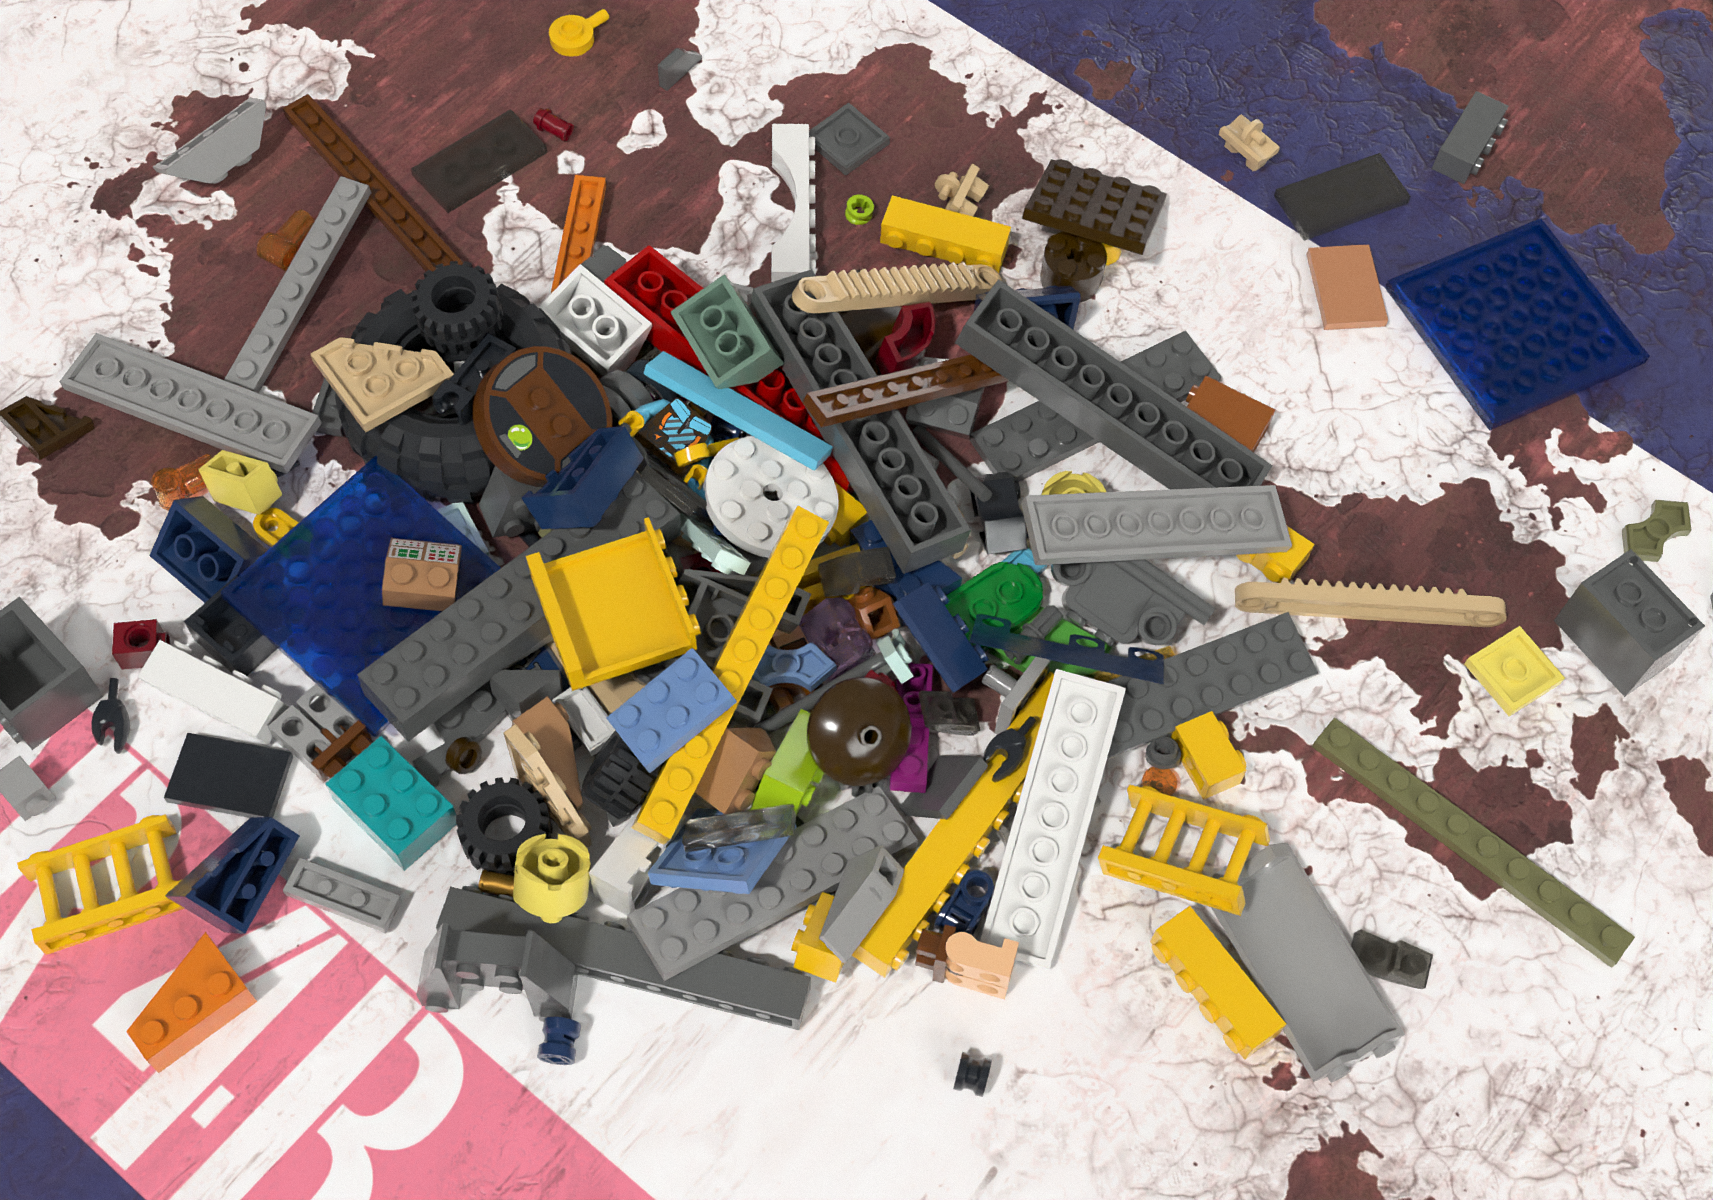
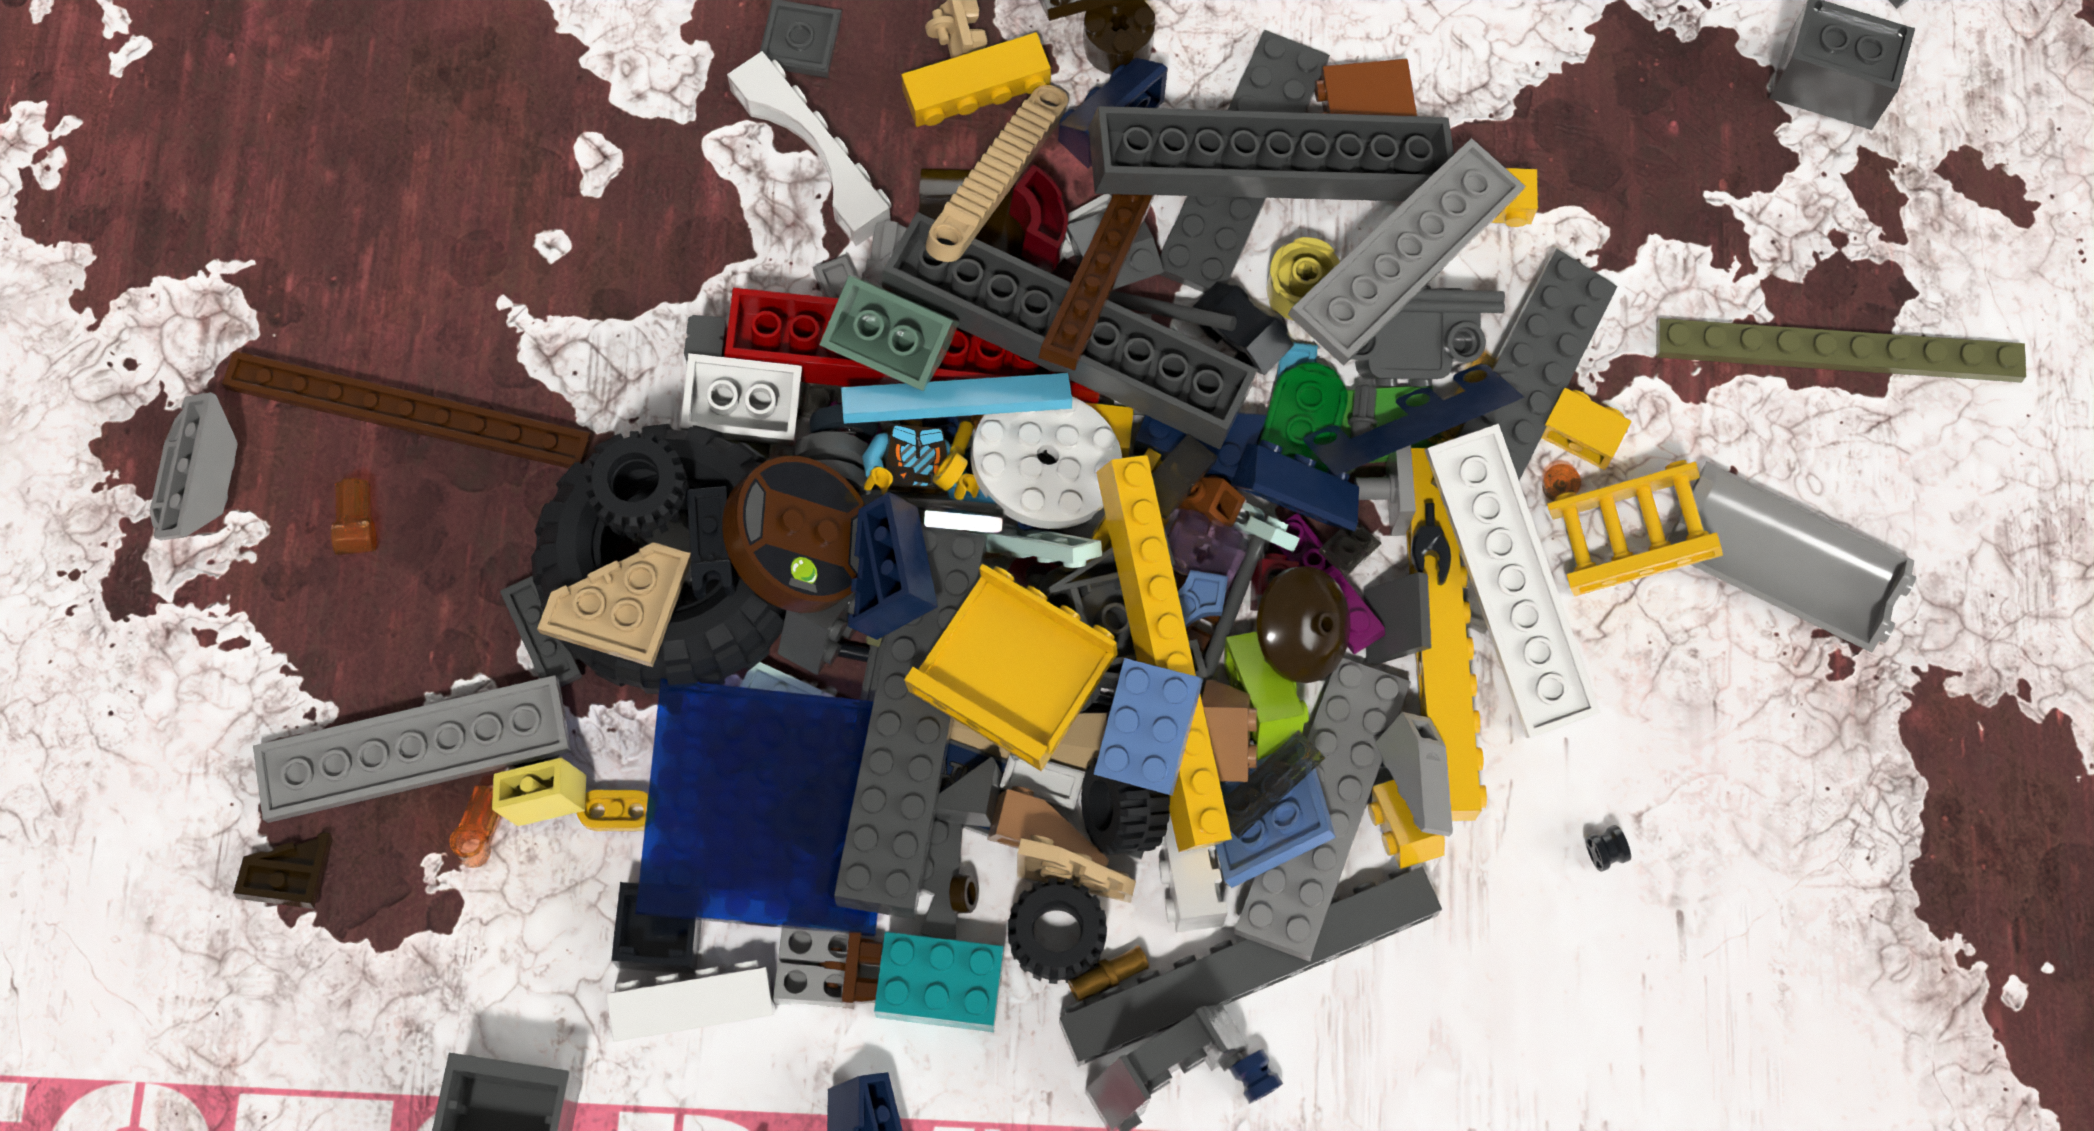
camera: 35 degrees left, 10 degrees up
black hand [91,678,130,754] -> none
dark red brick [112,619,171,670] -> none
dark blue slope [149,496,273,603] -> none
black tile [164,733,293,818] -> none
light grey plate [224,176,371,393] -> none
light grey plate [283,858,402,933] -> none
medium nougat slope [382,538,462,611] -> none
clear smoke tile [411,109,548,213] -> none
light yellow brick [513,834,591,923] -> none
dark red pin [533,108,574,142] -> none
yellow piece [549,9,609,57] -> none
orange plate [550,175,606,294] -> none
dark grey tile [658,48,702,91] -> none
lime bush [845,195,874,225] -> none
light nougat hips [915,924,1019,1000] -> none
dark blue piece [934,870,994,936] -> none
dark grey plate [1145,736,1181,769] -> none
yellow brick [1150,906,1286,1060] -> none
tan gear [1235,578,1507,627] -> none
clear smoke slope [1351,929,1433,990] -> none
light yellow plate [1464,626,1565,717] -> none

